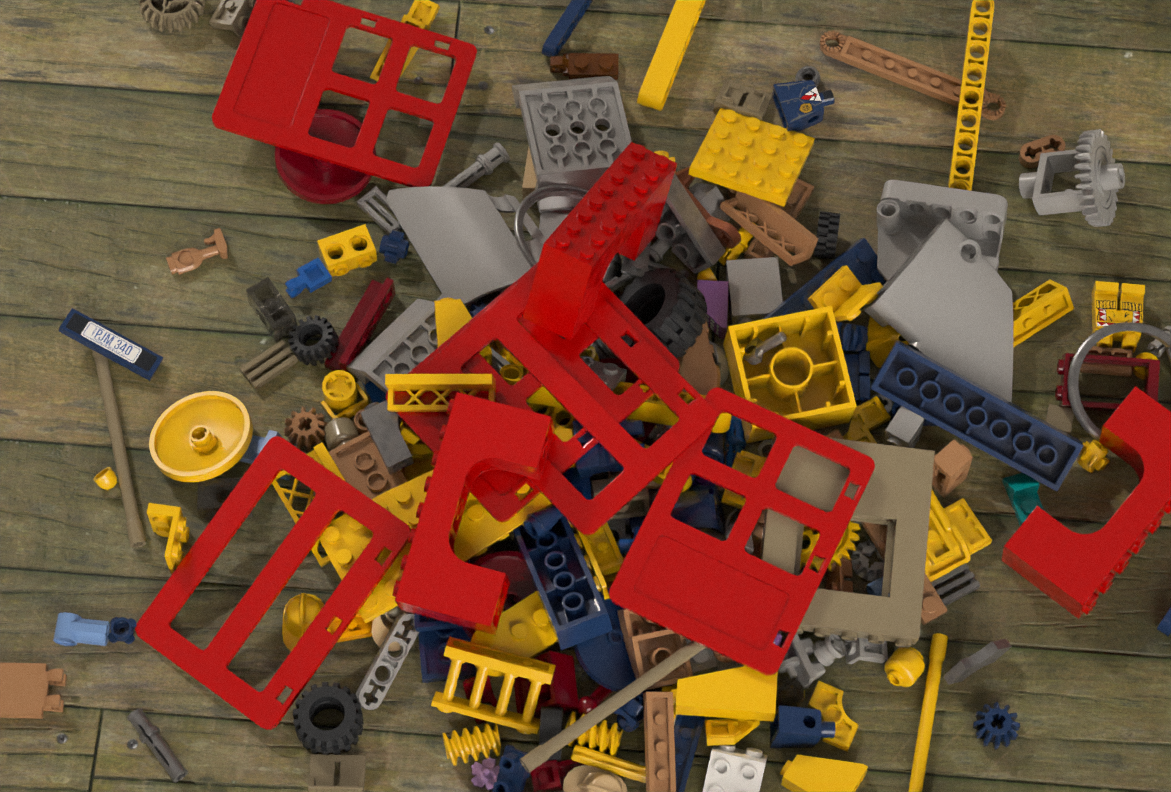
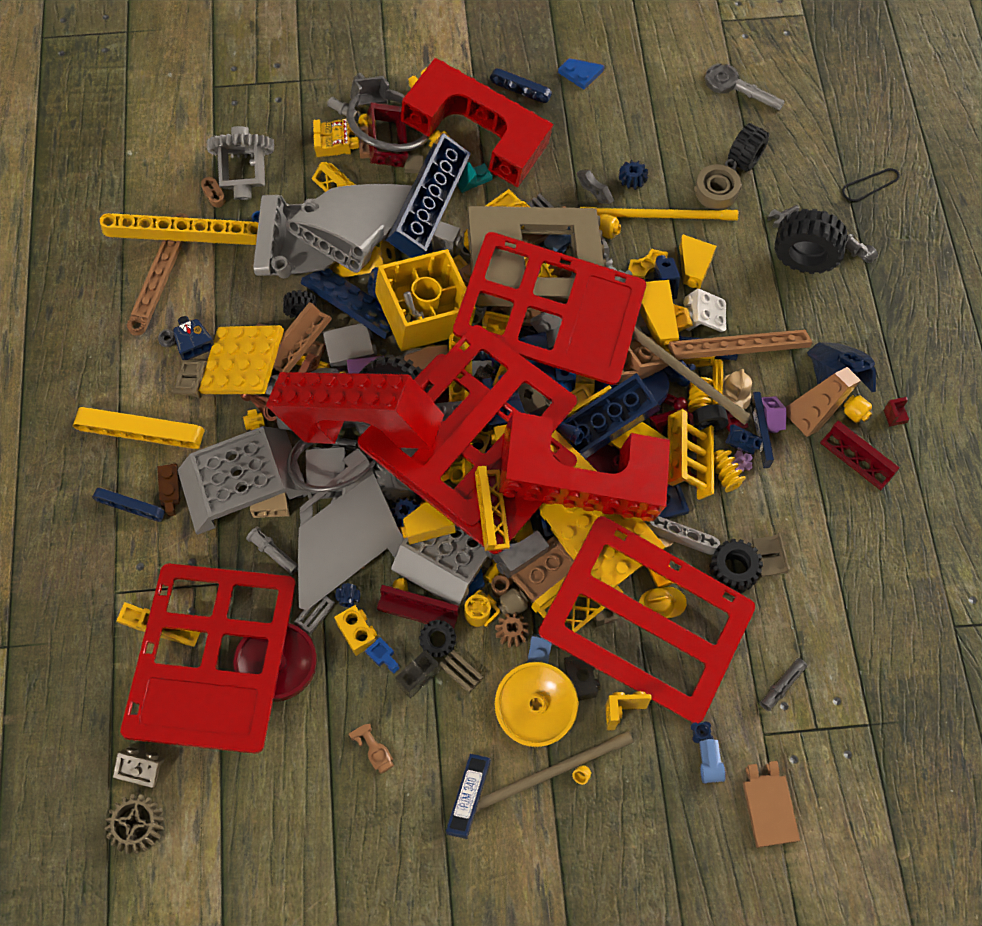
camera: 100 degrees left, 0 degrees up
yellow bracket [807,265,883,323] -> none
medium nougat brick [932,440,973,498] -> none
none -> yellow hinge [392,577,408,592]

